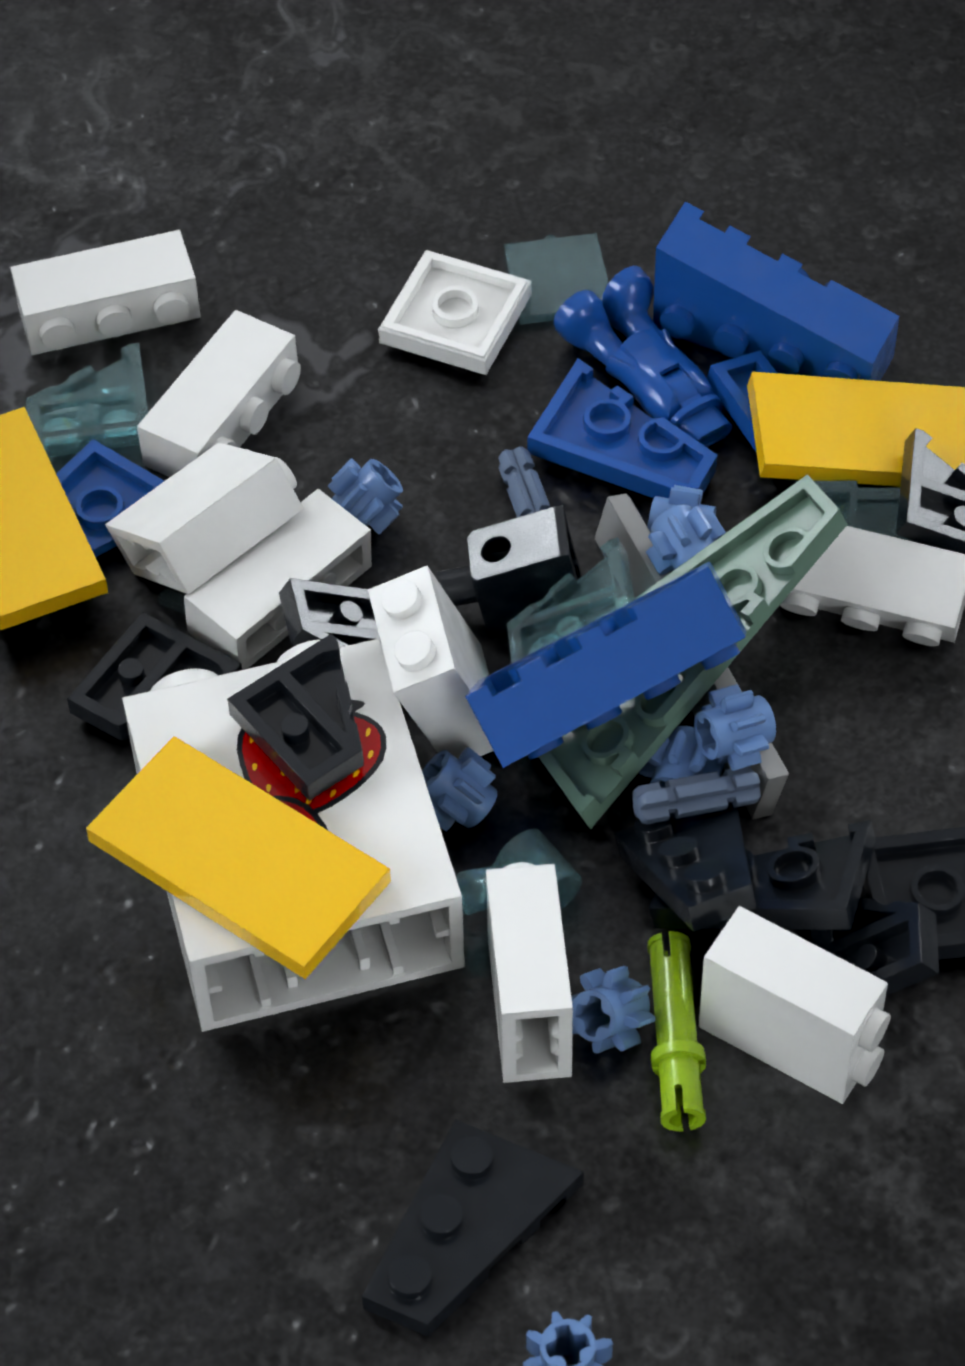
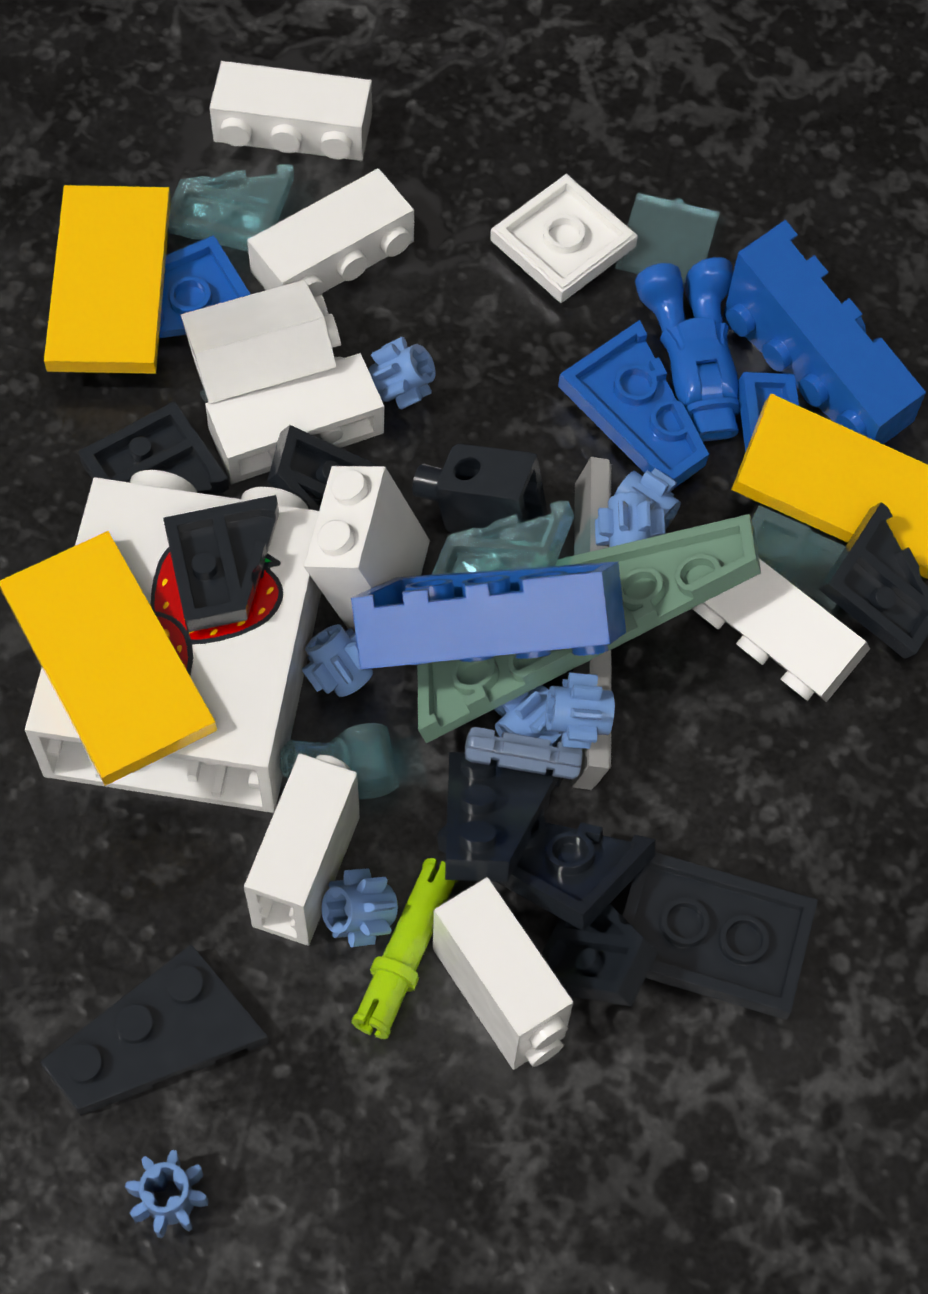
camera: 20 degrees right, 10 degrees up
sand blue axle [498,446,551,517] -> none

